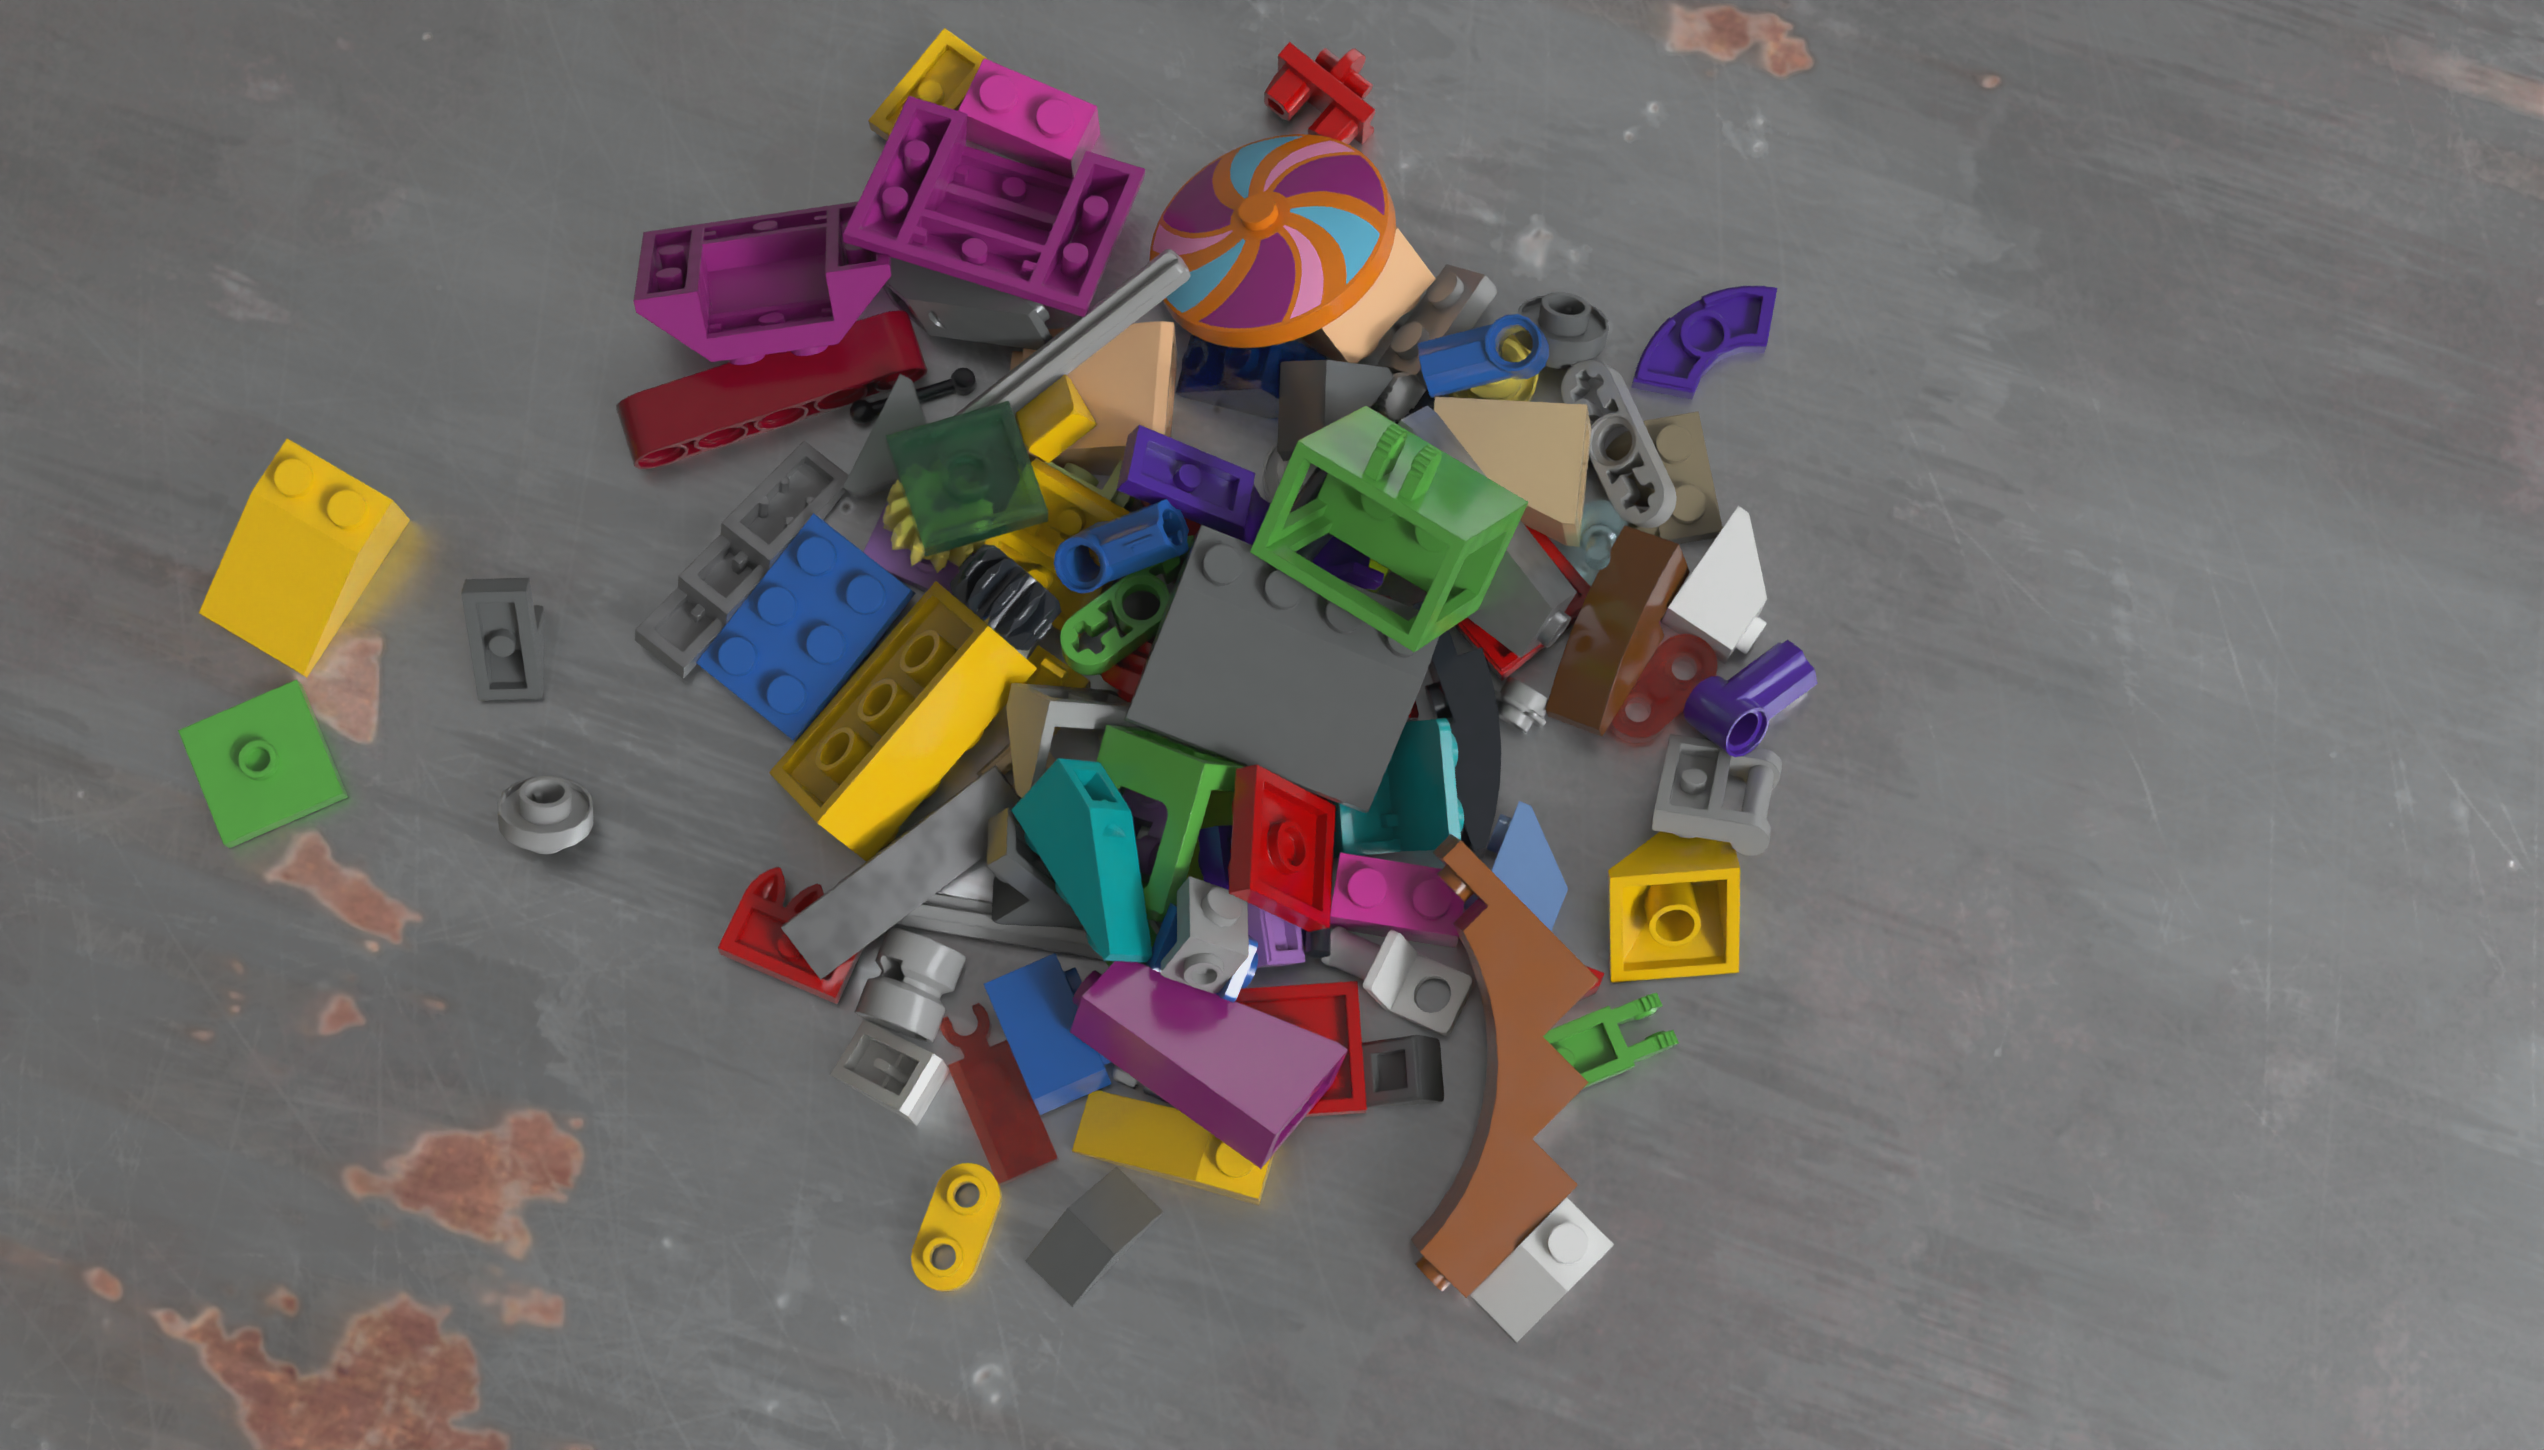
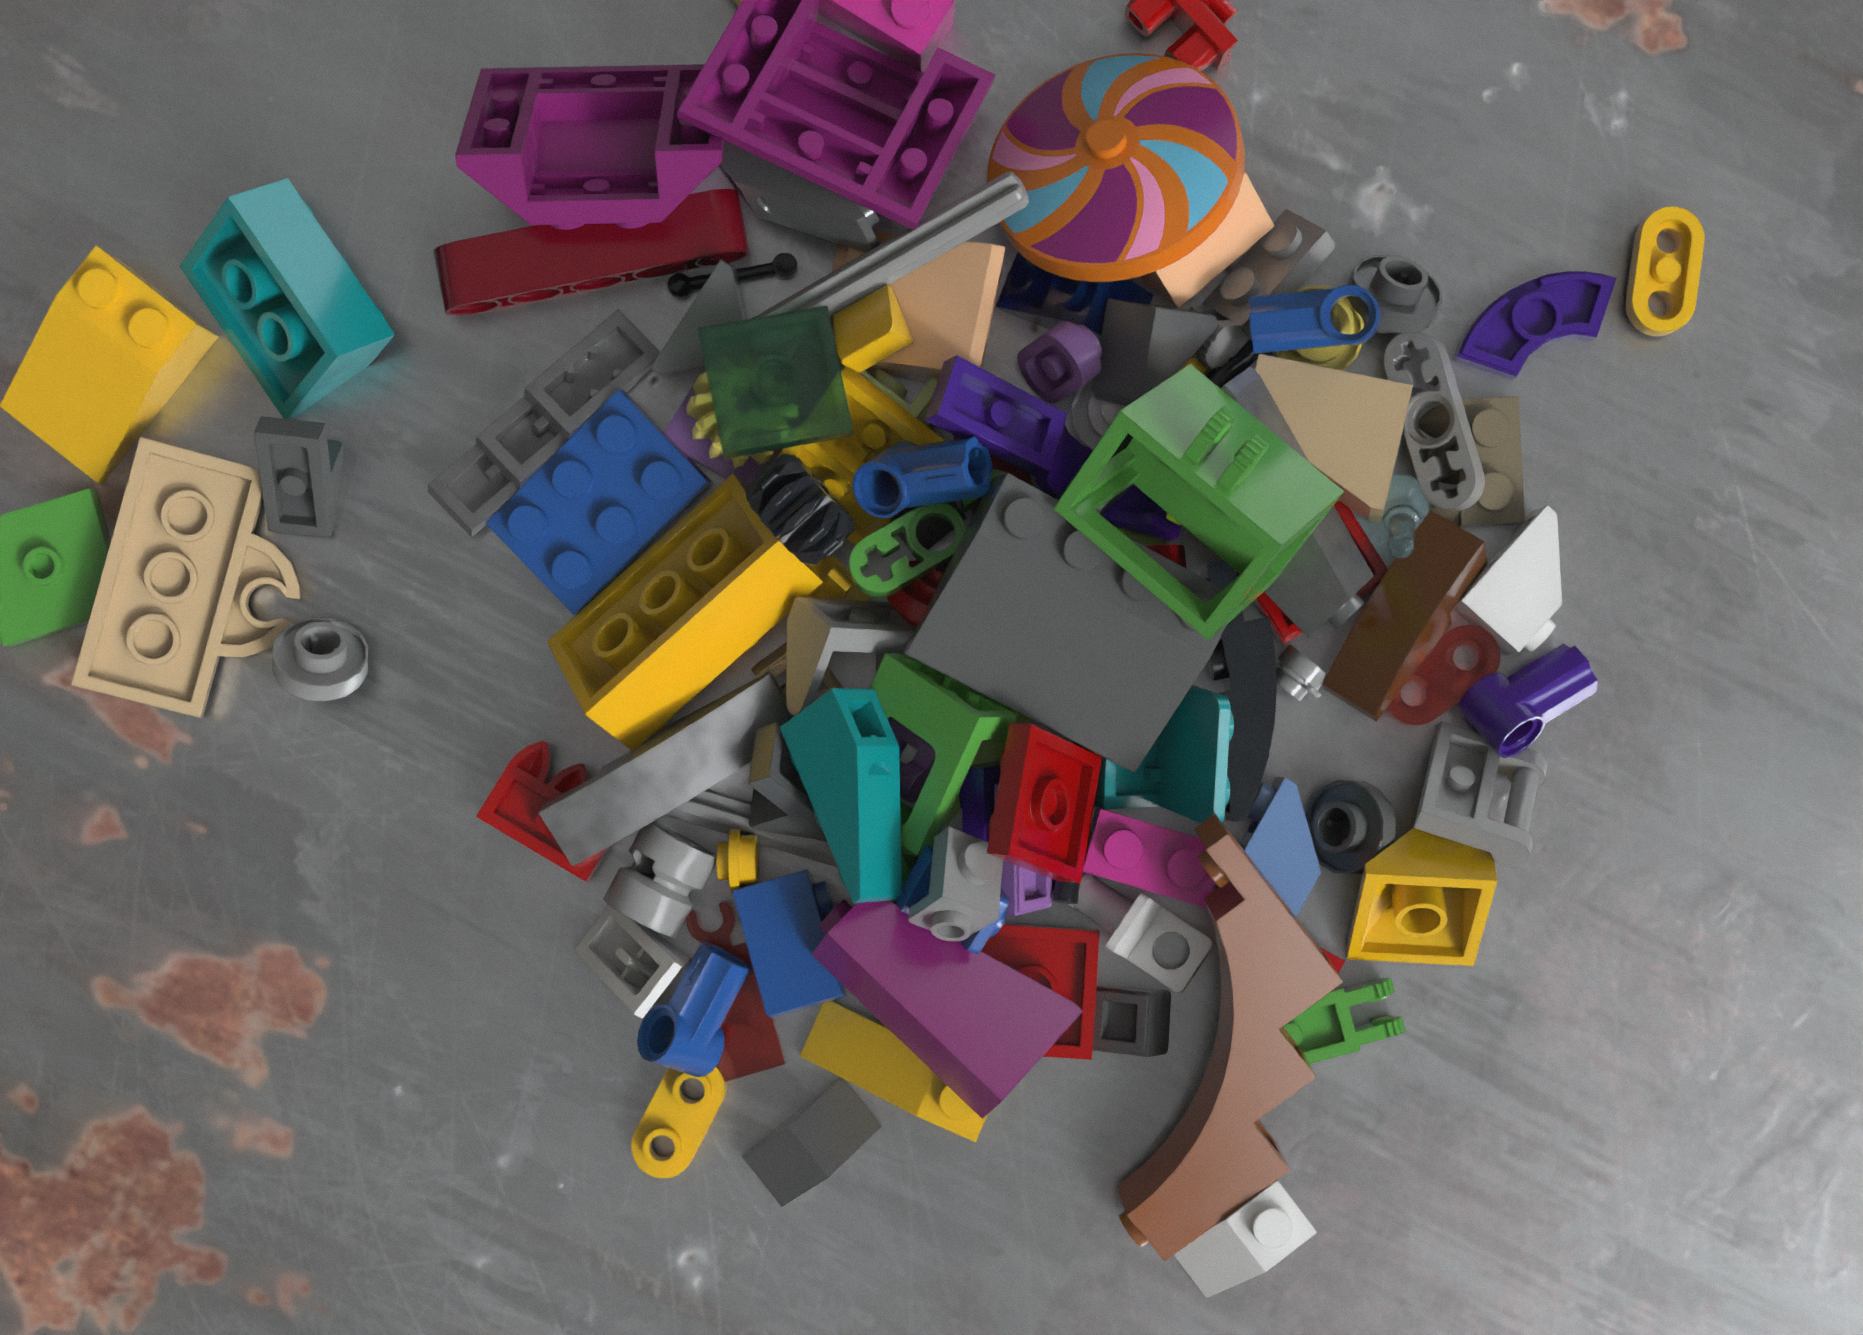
camera: 10 degrees right, 10 degrees up
none -> tan plate [71,437,301,718]
none -> teal slope [179,178,395,419]
none -> blue piece [637,941,752,1077]
none -> yellow plate [717,829,759,893]
none -> medium lavender plate [1017,321,1102,404]
none -> dark grey plate [1305,780,1396,874]
none -> yellow plate [1625,206,1705,336]

